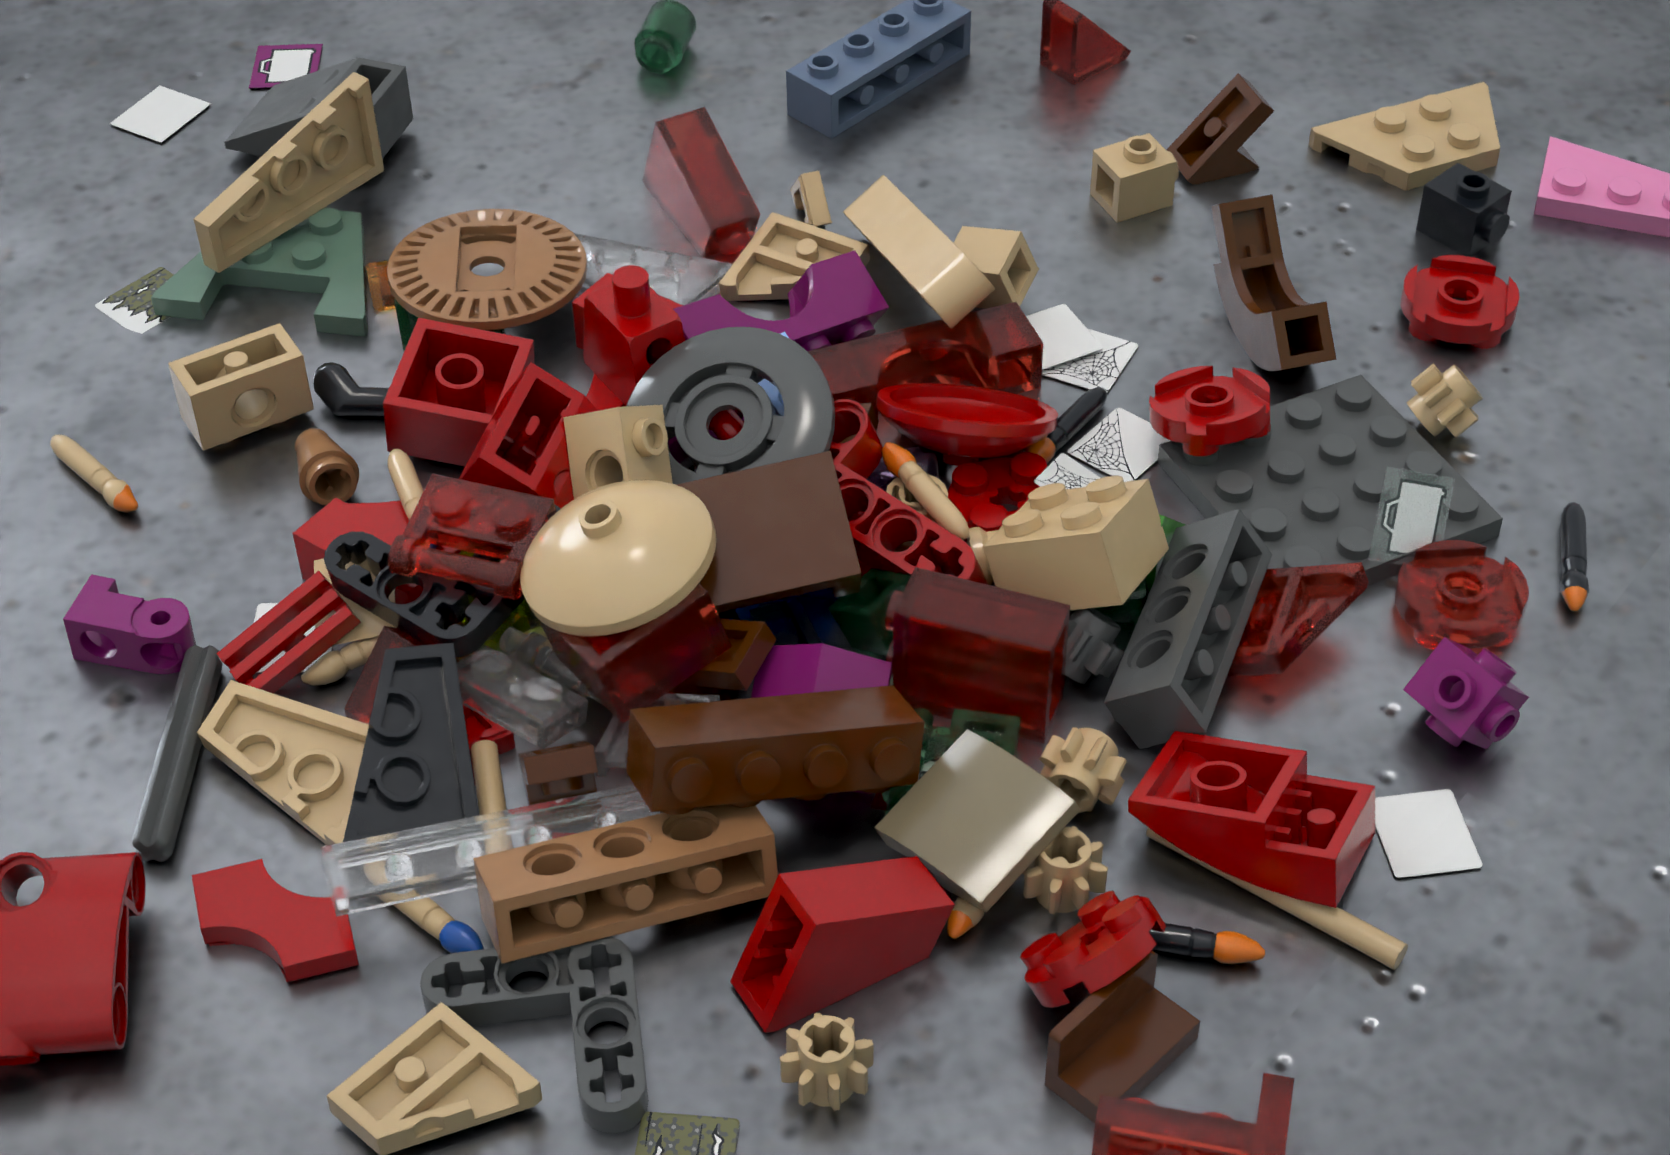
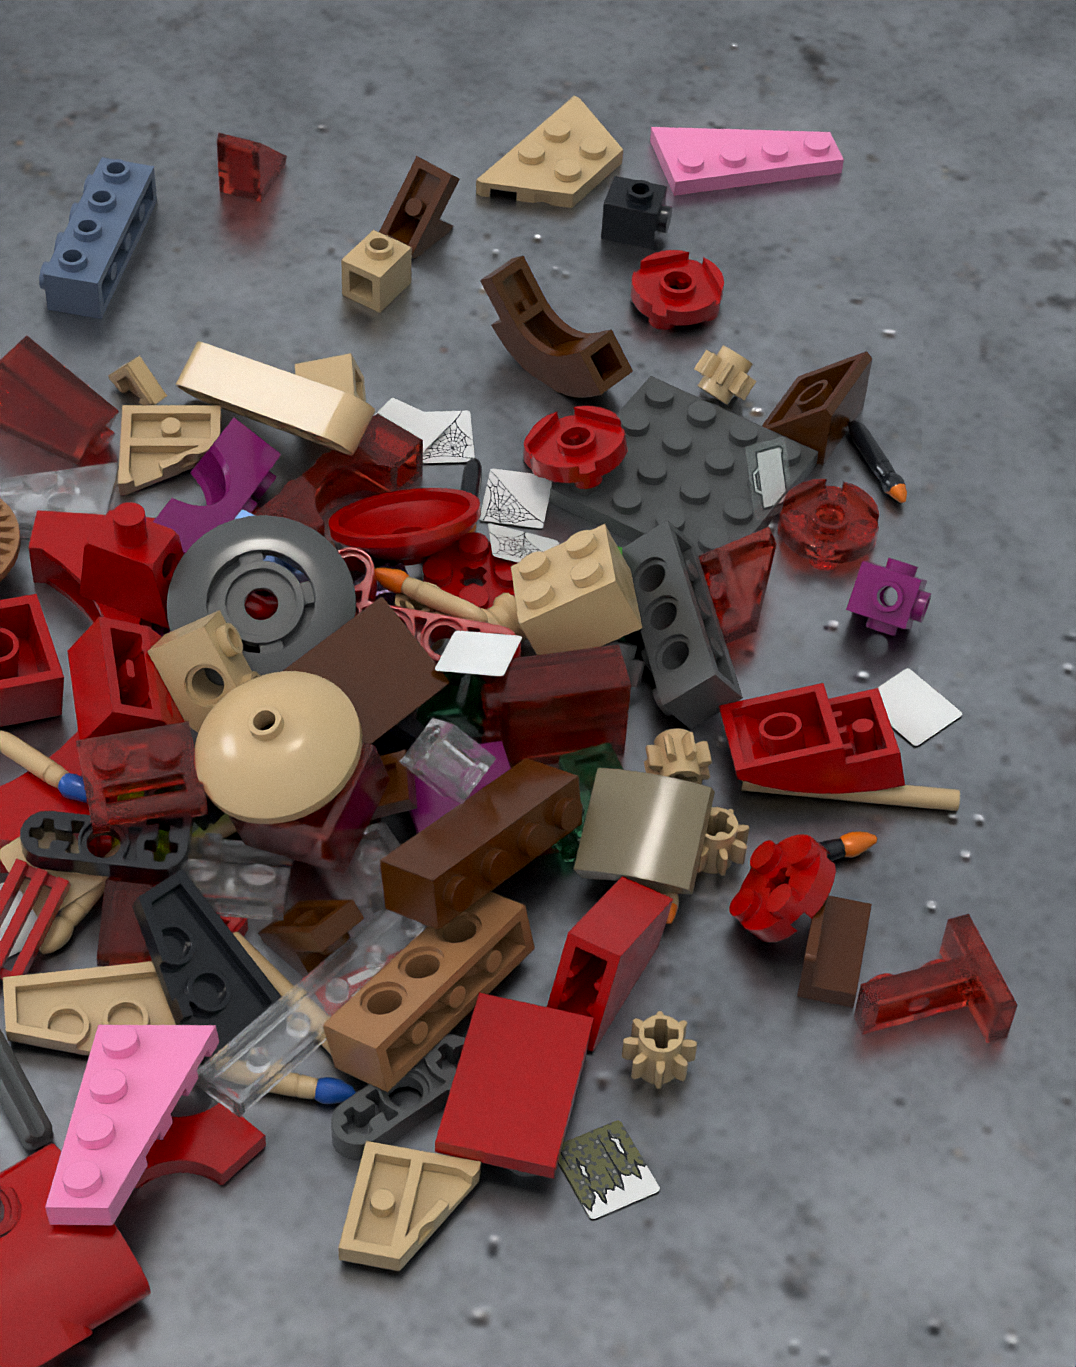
camera: 35 degrees left, 5 degrees up
none -> bright pink wing [45,1025,219,1225]
none -> clear brick [399,718,496,804]
none -> white sticker [435,631,522,676]
none -> red tile [435,993,594,1179]
none -> reddish brown slope [762,351,872,466]

